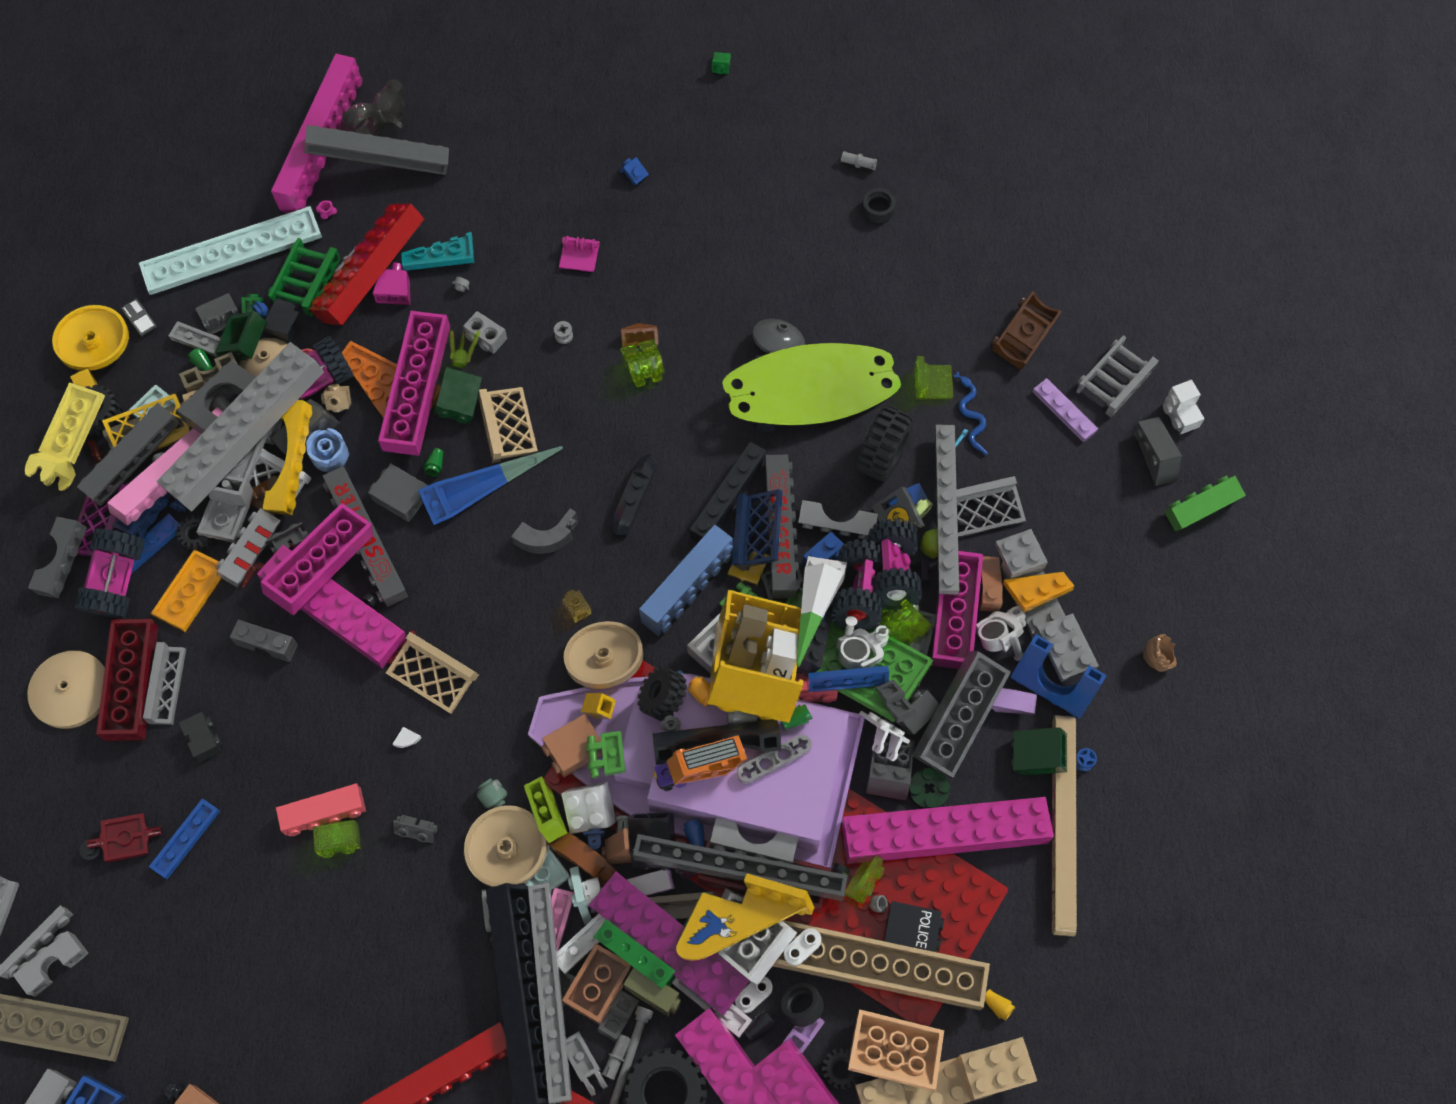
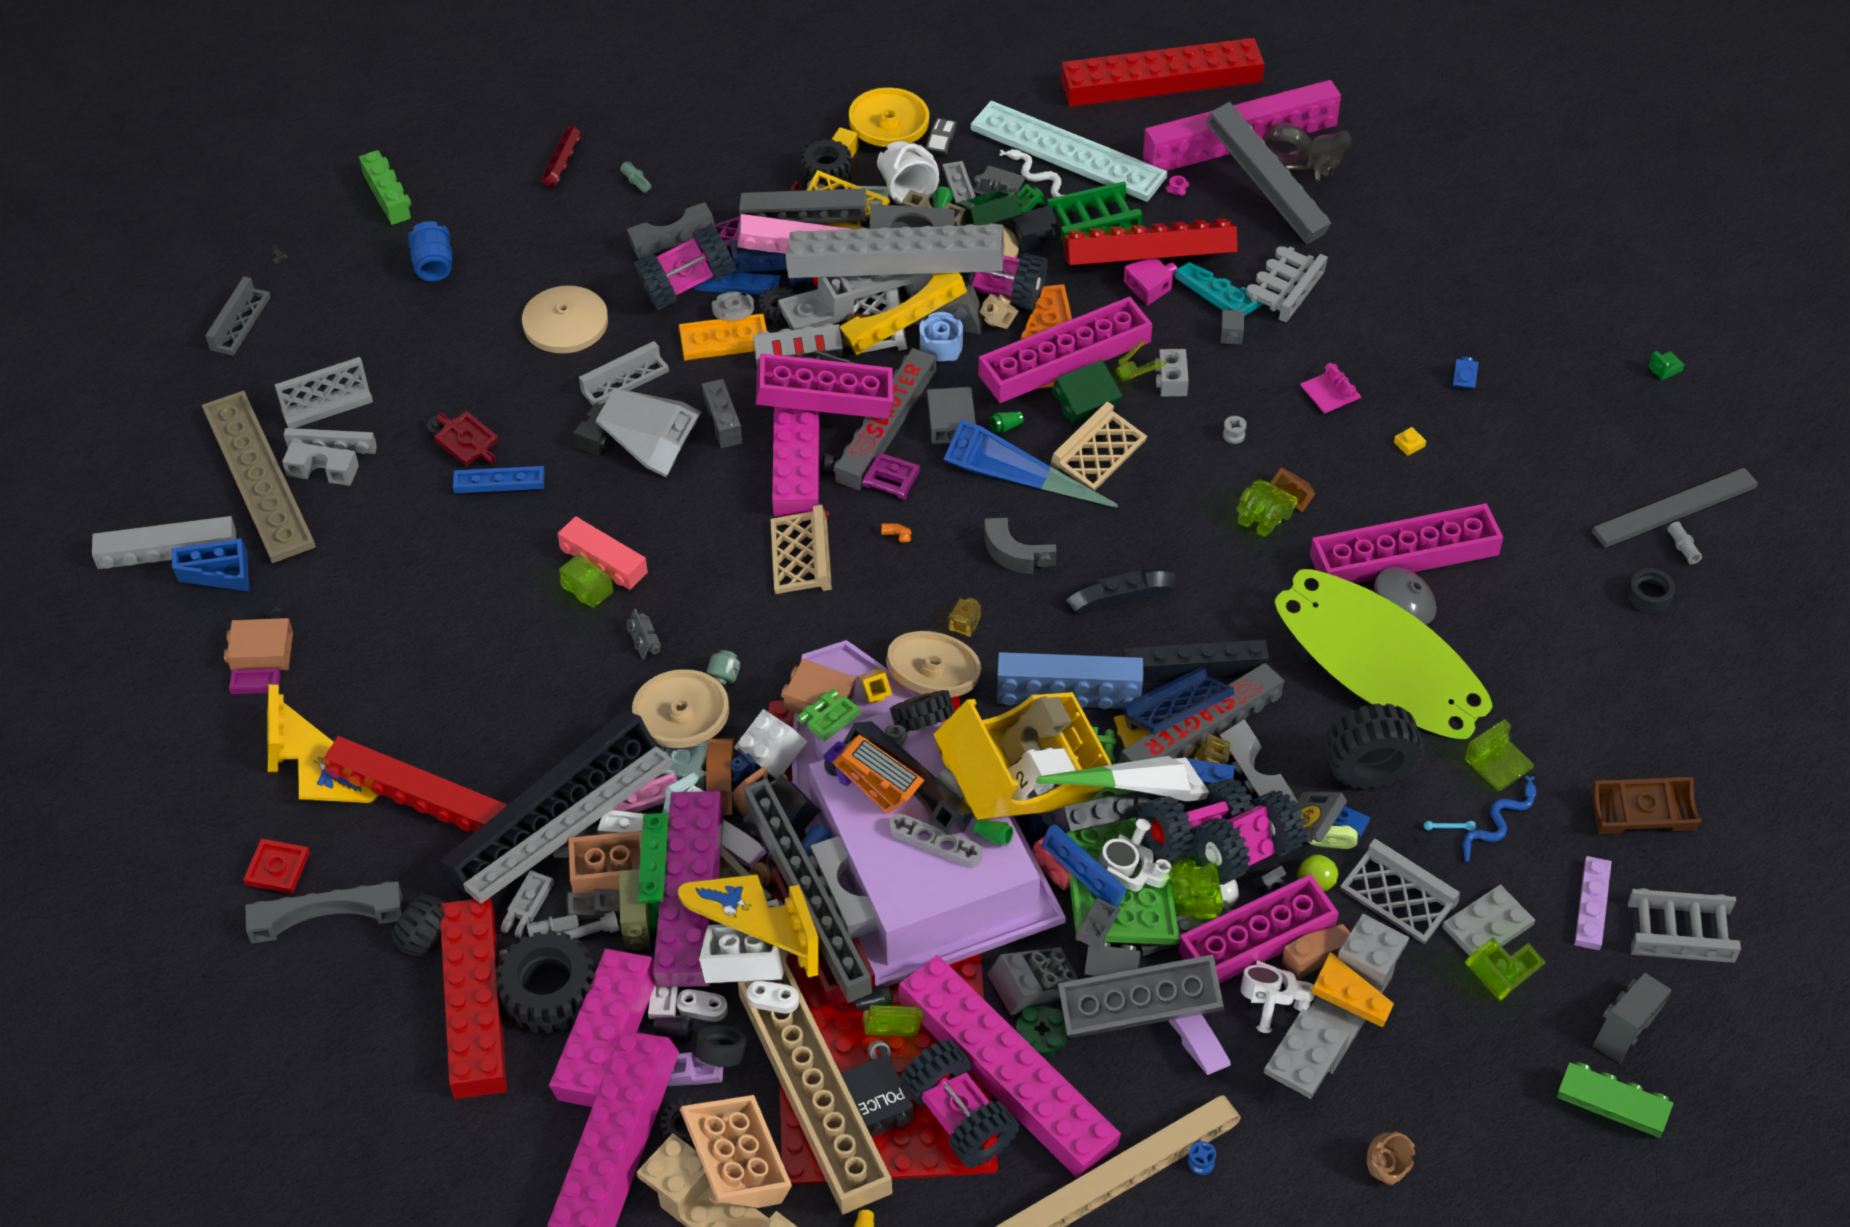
camera: 55 degrees right, 15 degrees down
light yellow hinge [25,382,105,491] -> none
dark red brick [96,619,158,741] -> none
blue plate [252,301,269,318] -> none
white tile [393,727,421,748] -> none
light grey plate [452,277,470,292] -> none
lime brick [524,776,567,843] -> none
white plate [859,711,910,761] -> none
light grey plate [935,425,959,594] -> none
blue arch [1010,634,1107,719] -> none
dark green brick [1011,727,1067,776] -> none
white brick [1163,380,1204,435] -> none
none -> light grey wedge [595,388,702,477]
none -> light grey tile [712,291,754,321]
none -> medium nougat plate [749,862,772,887]
none -> magenta plate [862,453,920,500]
none -> white piece [877,141,939,206]
none -> orange arm [882,524,912,543]
none -> black plate [901,1040,1019,1168]
none -> white animal [1000,149,1063,198]
none -> red brick [1061,38,1264,107]
none -> clear yellow brick [1194,734,1230,764]
none -> dark grey brick [1220,310,1244,344]
none -> light grey fence [1246,247,1328,323]
none -> dark pink brick [1310,503,1503,584]
none -> yellow plate [1394,427,1426,456]
none -> light grey plate [1443,884,1535,963]
none -> clear neon green brick [1465,937,1546,1002]
none -> dark grey tile [1592,468,1758,548]

